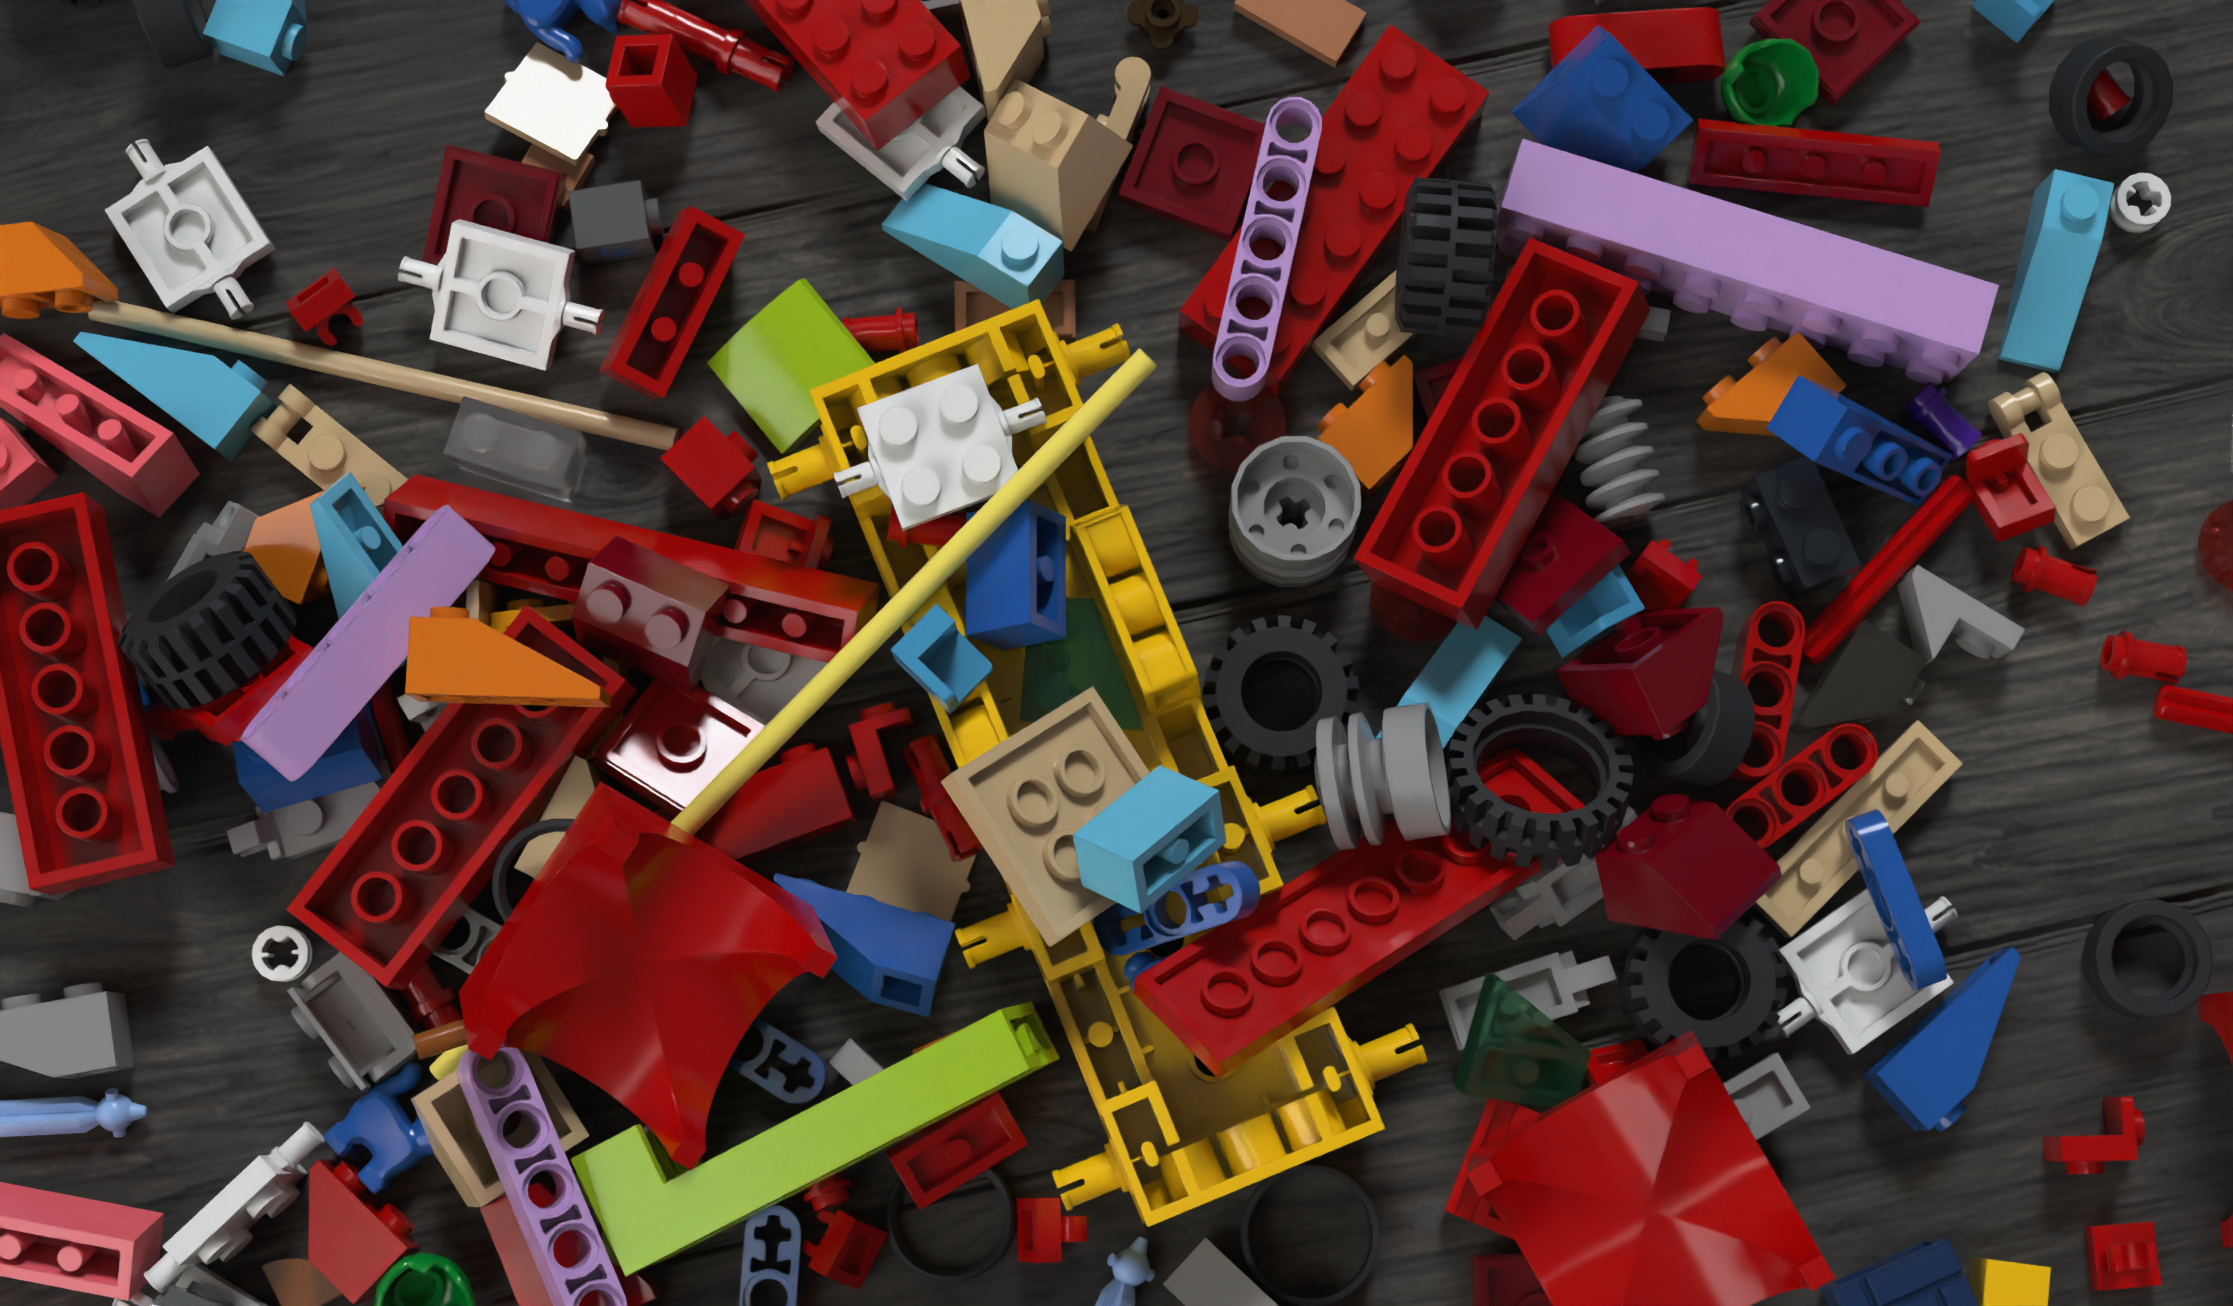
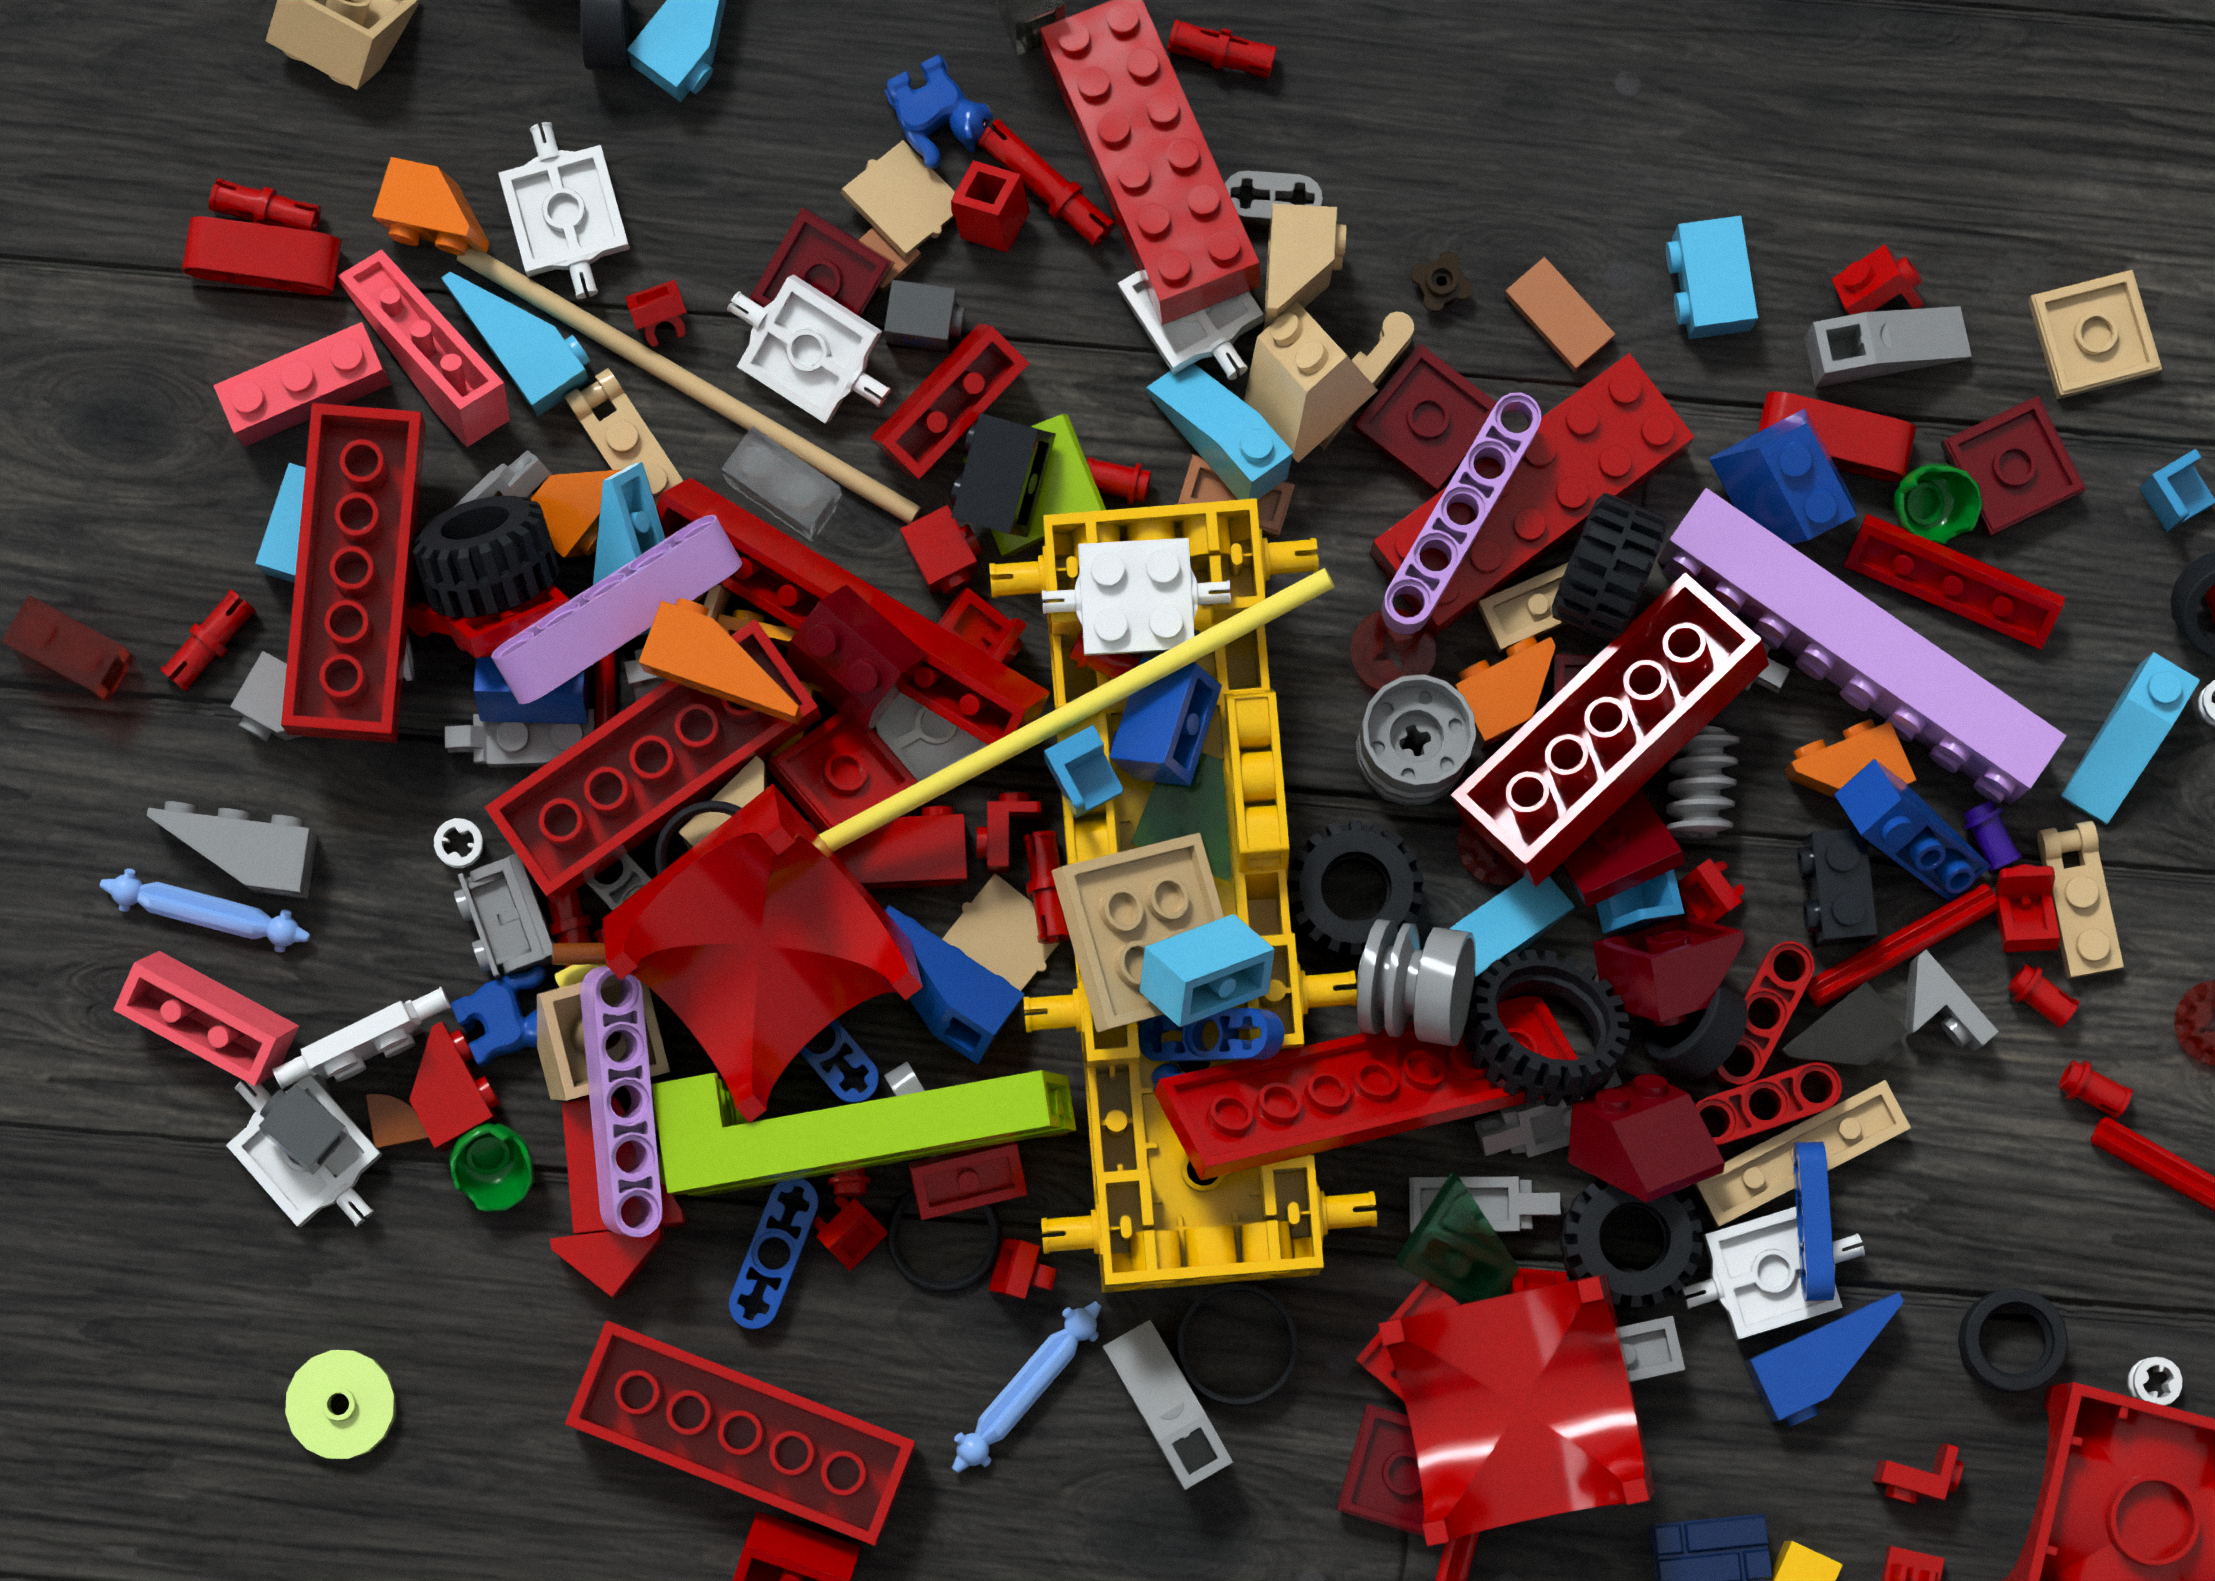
camera: 15 degrees right, 0 degrees up
none -> black brick [951,413,1056,537]

